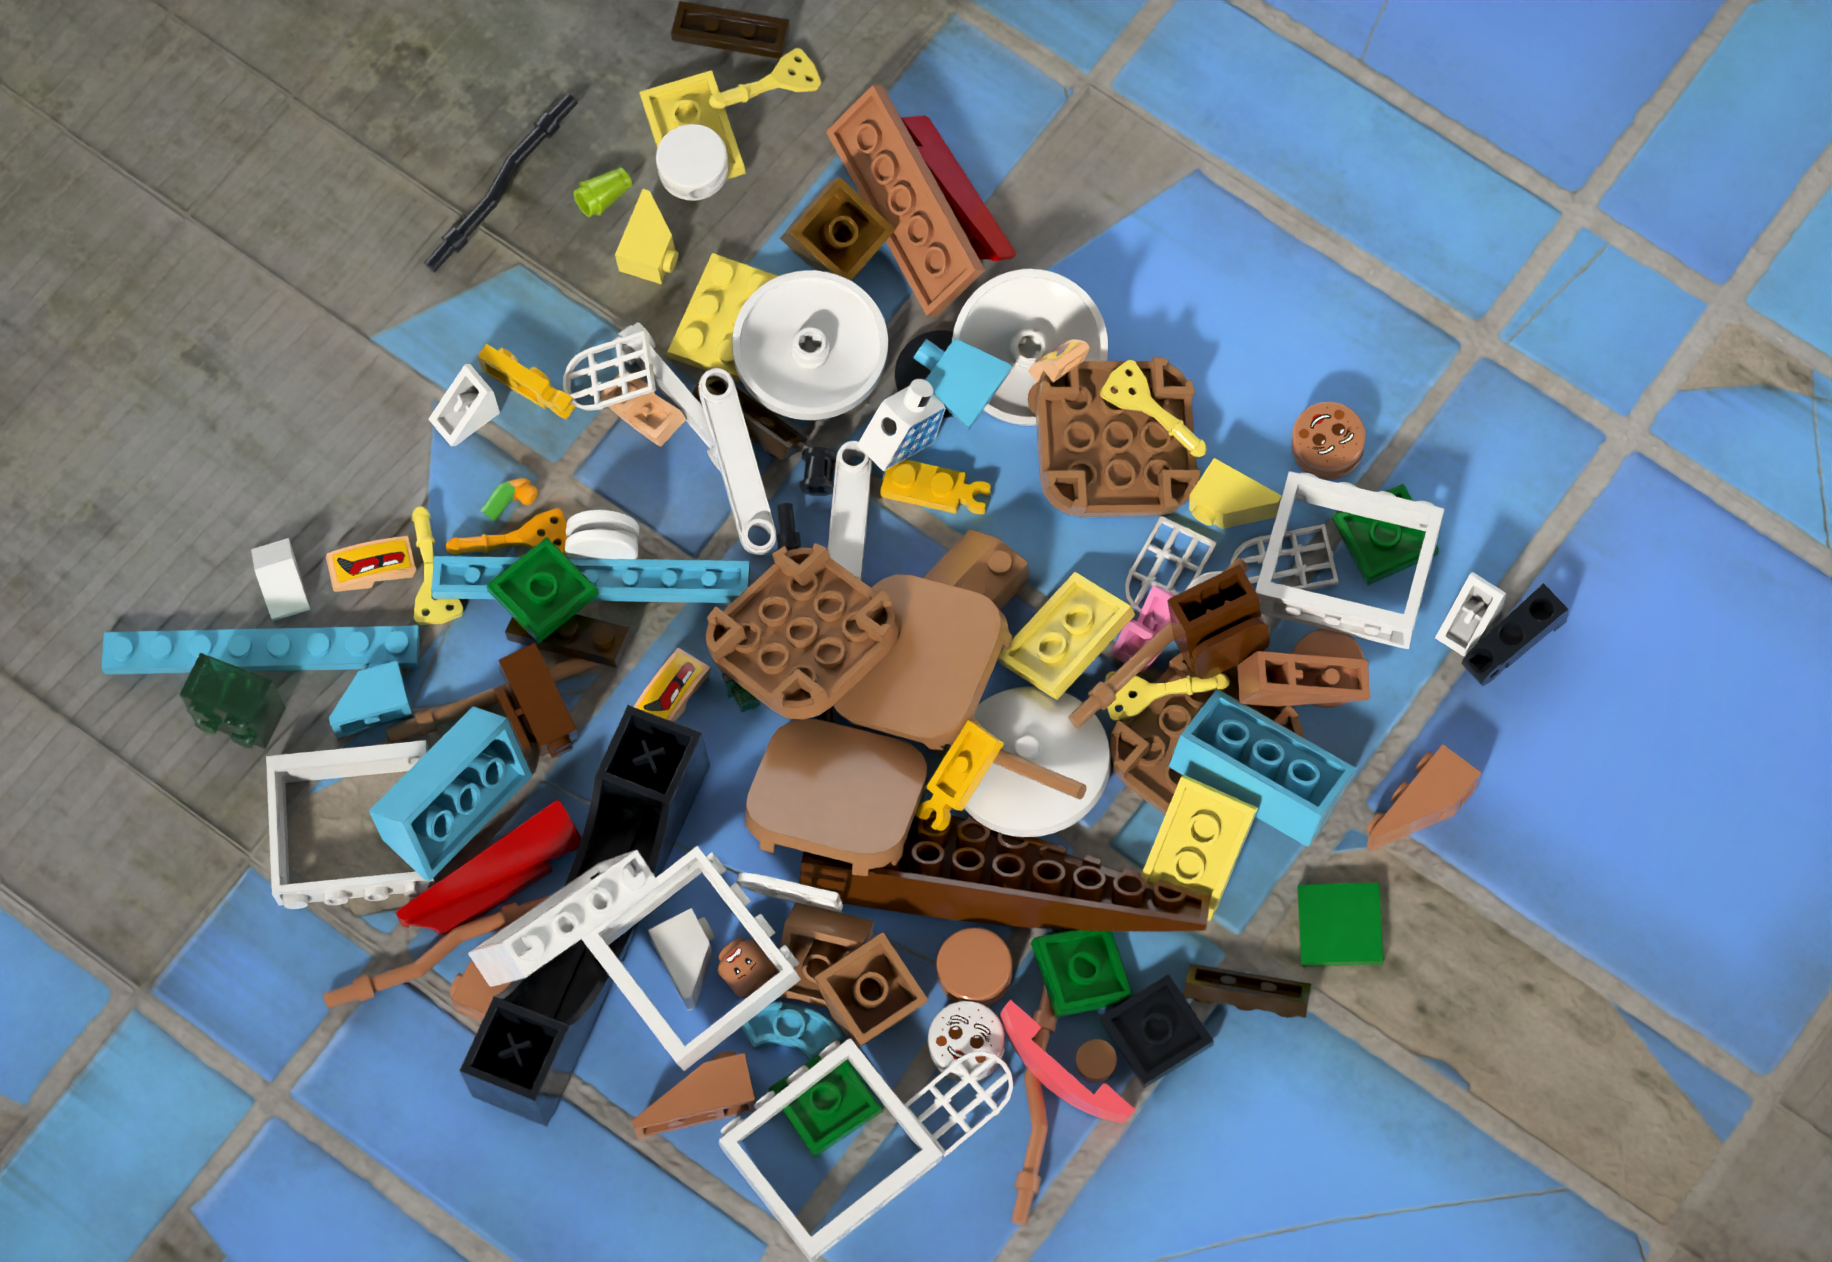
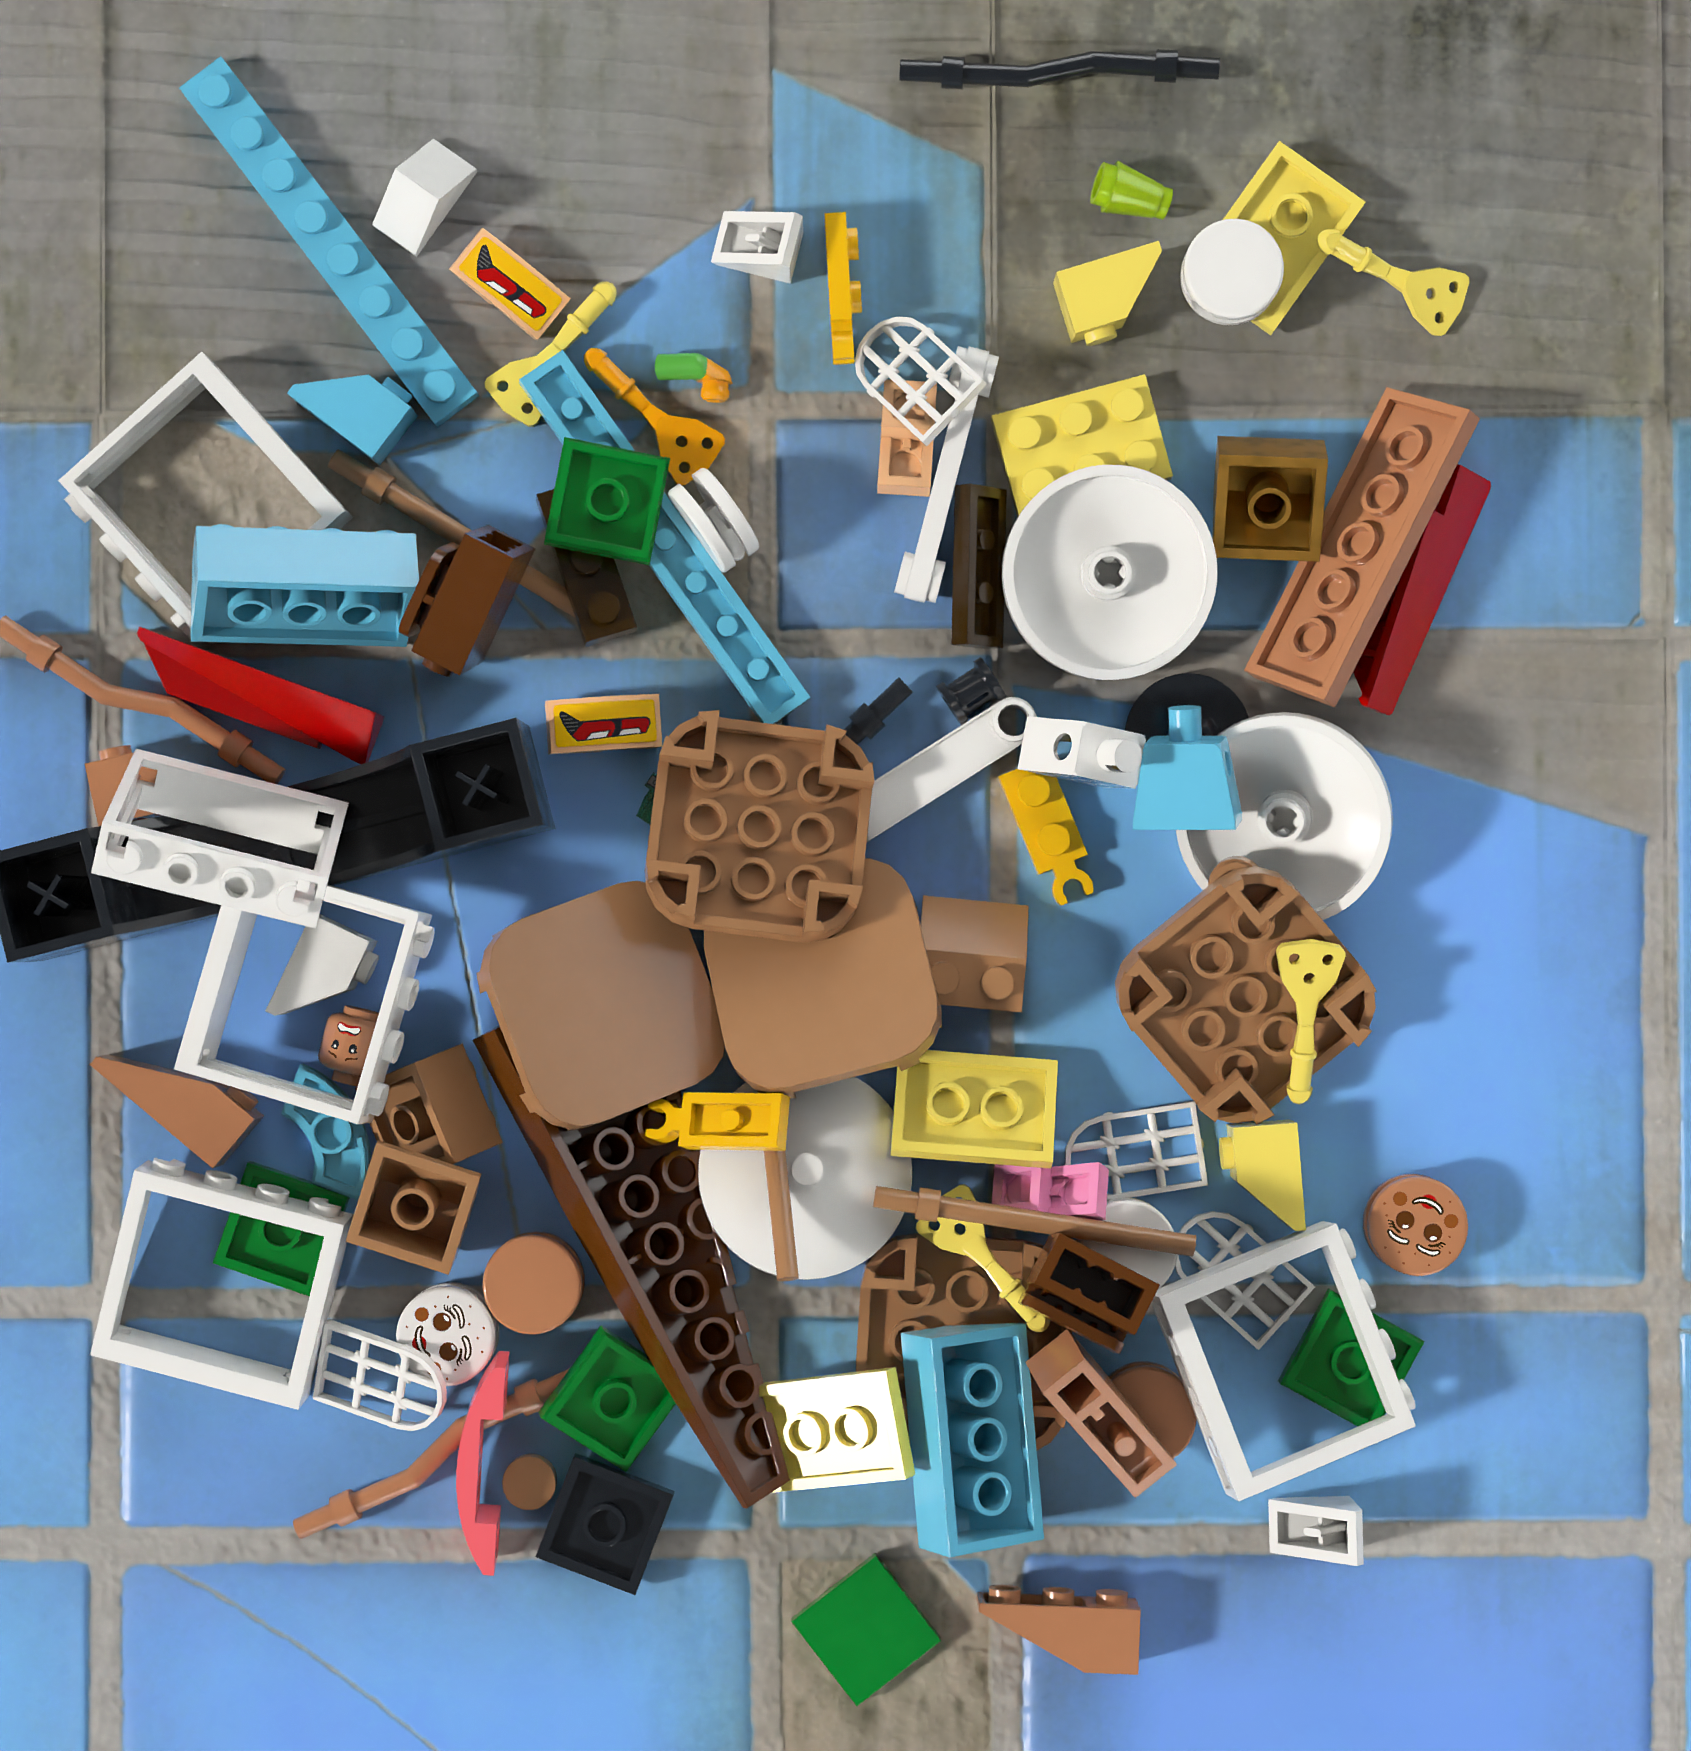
camera: 45 degrees right, 20 degrees up
clear green brick [179,653,286,749] -> none
dark brown plate [671,1,790,59] -> none
white piece [698,368,777,555] -> none
white window [736,873,843,913] -> none
light nougat slope [1028,340,1090,382] -> none
dark brown plate [1183,963,1311,1018] -> none
black leg [1461,583,1568,686] -> none

